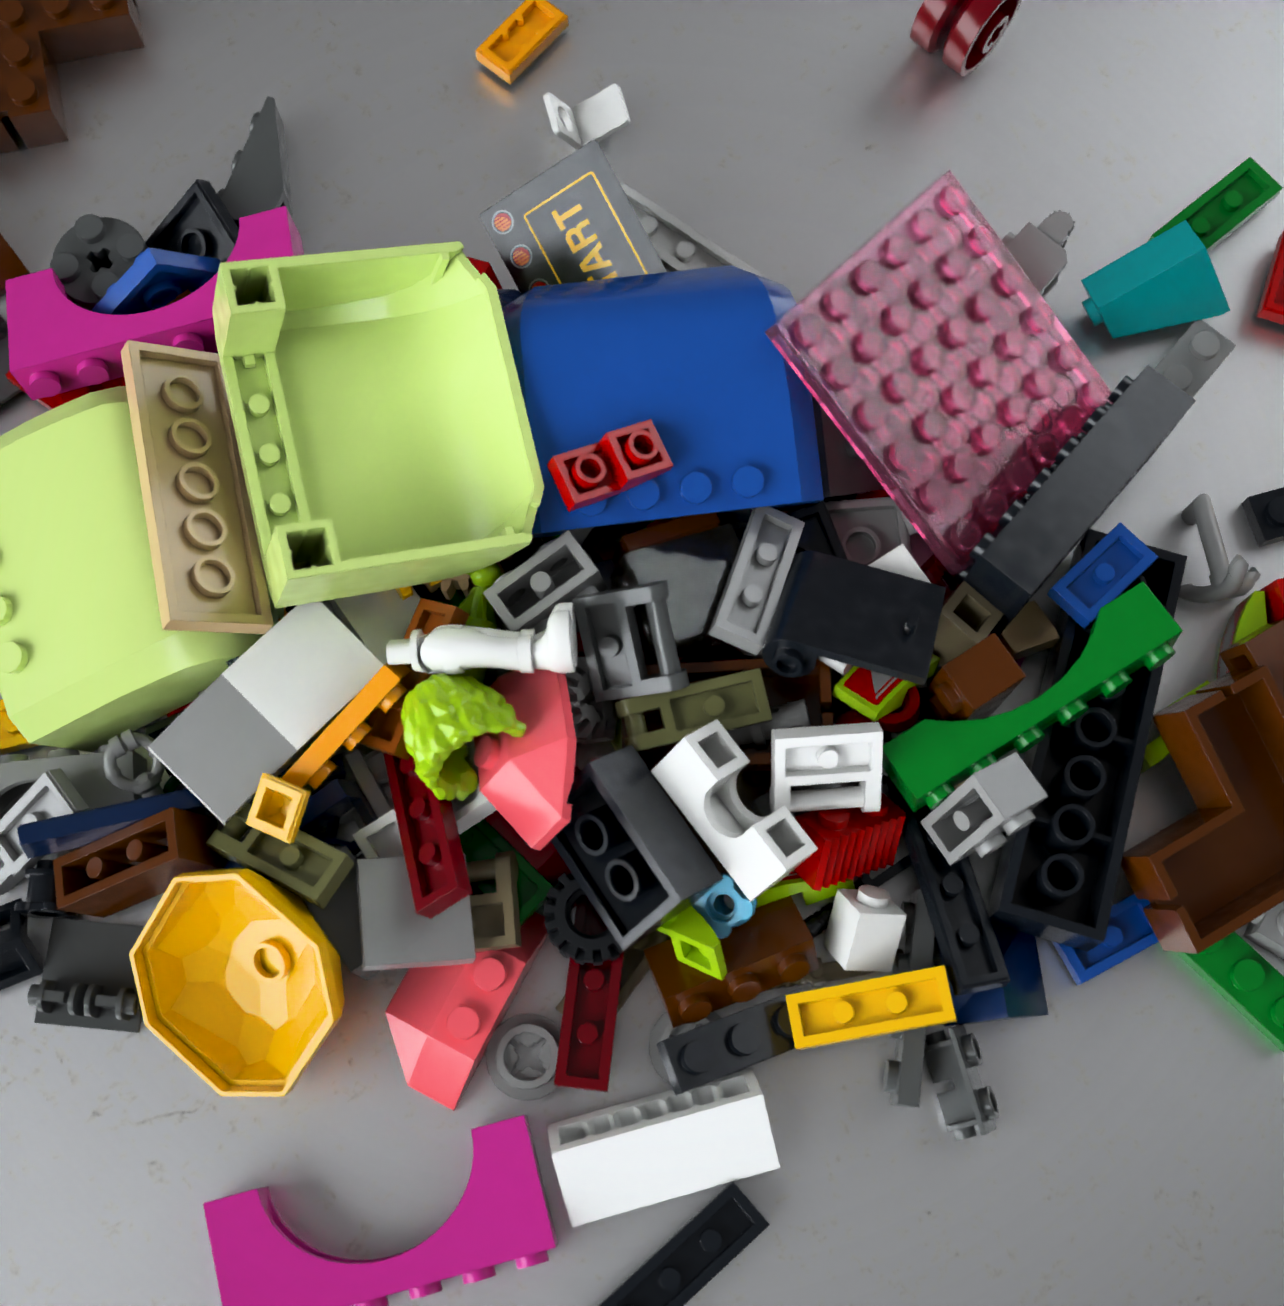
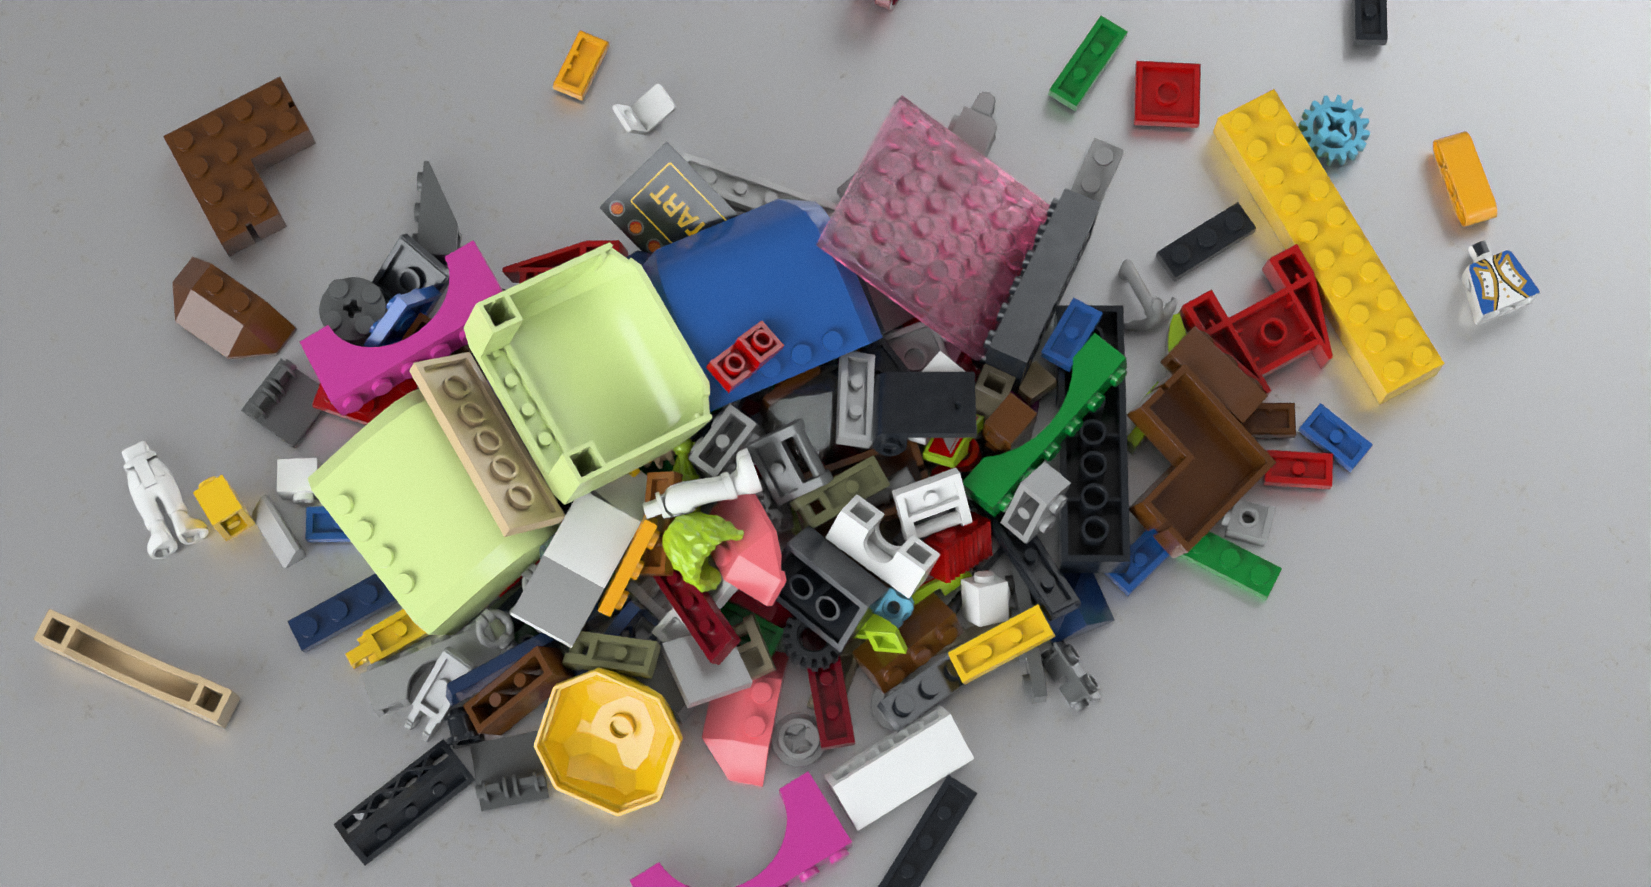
camera: 15 degrees left, 0 degrees up
yellow slope [246,773,311,844] -> none
teal slope [1081,220,1230,339] -> none

